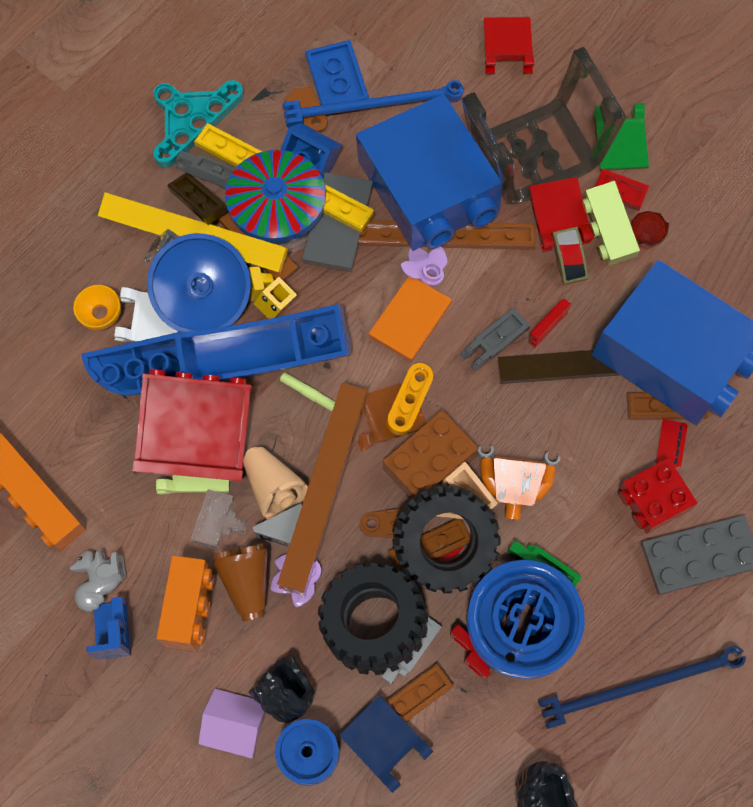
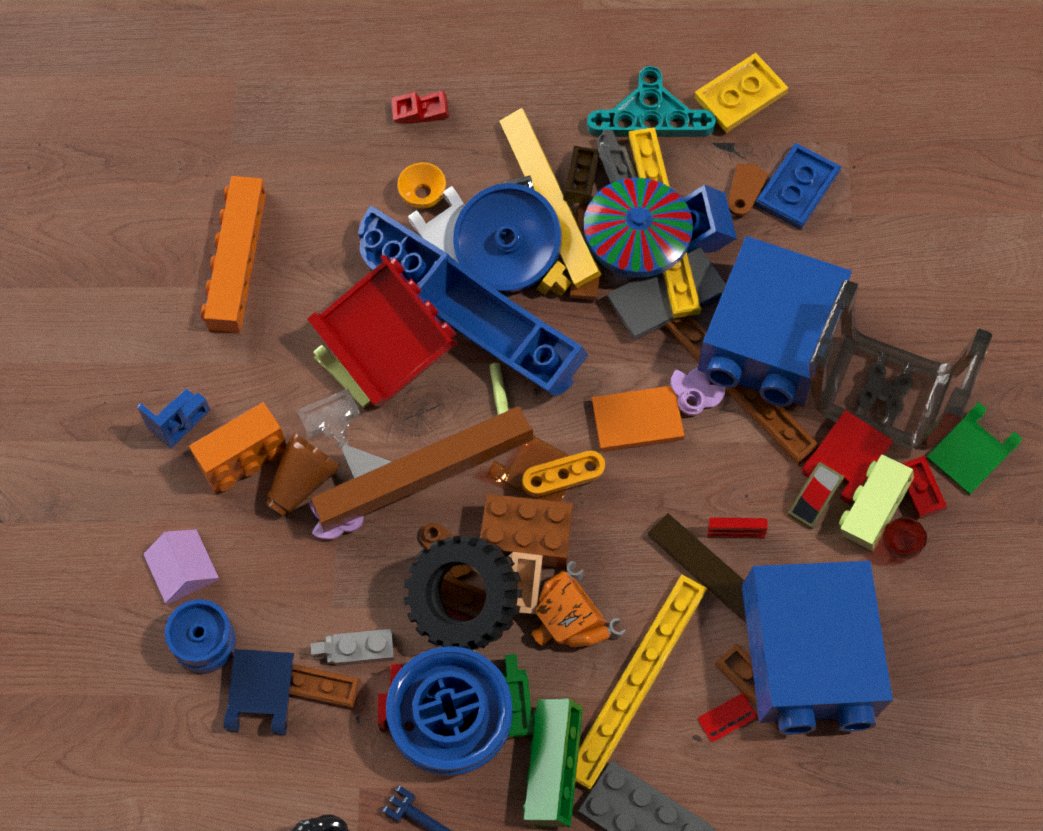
camera: 50 degrees right, 5 degrees down
light grey animal [70,550,126,612] -> none
light nougat cone [243,447,308,520] -> none
black hair [249,653,315,723] -> none
yellow brick [254,277,297,319] -> none
blue hinge [282,80,464,127] -> none
black tyre [318,561,428,675] -> none
dark grey hinge [461,308,530,371] -> none
red flag [483,17,534,74] -> none
red brick [619,458,698,534] -> none
none -> red slope [391,91,449,123]
none -> green brick [523,699,583,827]
none -> yellow tile [575,575,707,792]
none -> yellow plate [694,53,789,133]

